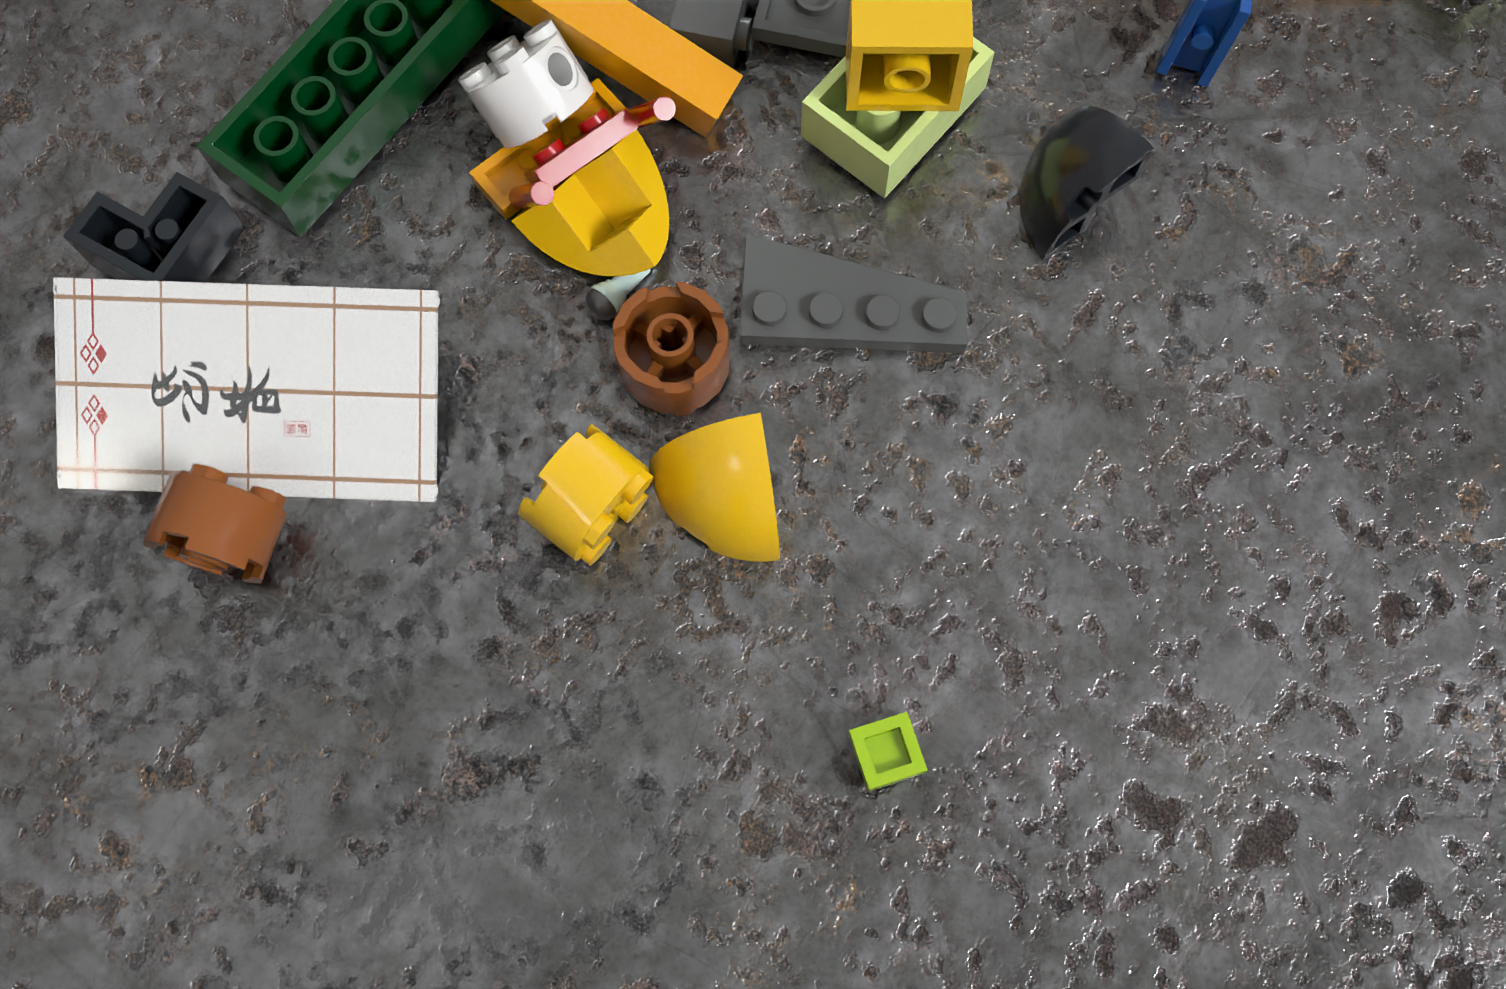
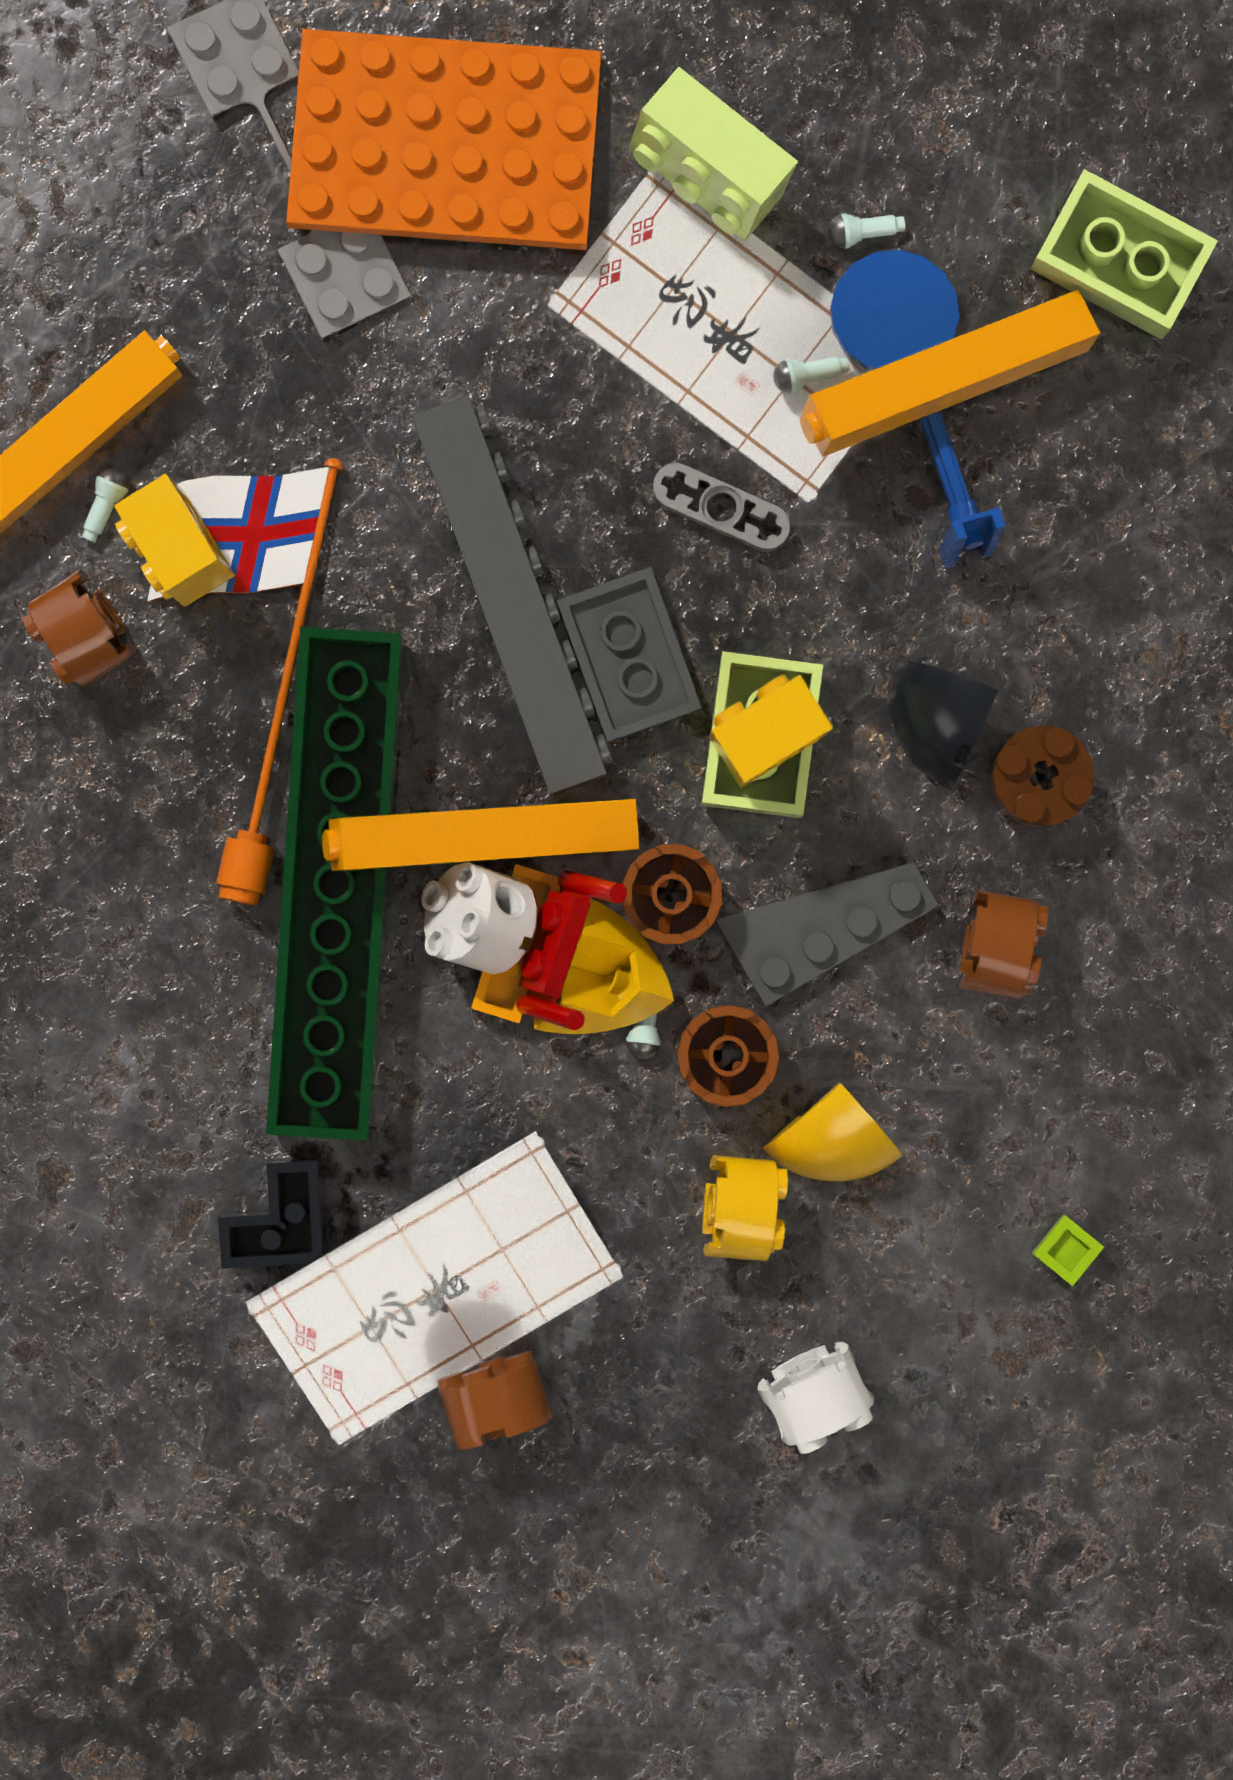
camera: 35 degrees left, 15 degrees up
none -> dark orange brick [622,844,722,945]
none -> white brick [757,1342,874,1454]
none -> dark orange brick [959,890,1048,999]
none -> reddish brown brick [987,725,1095,829]

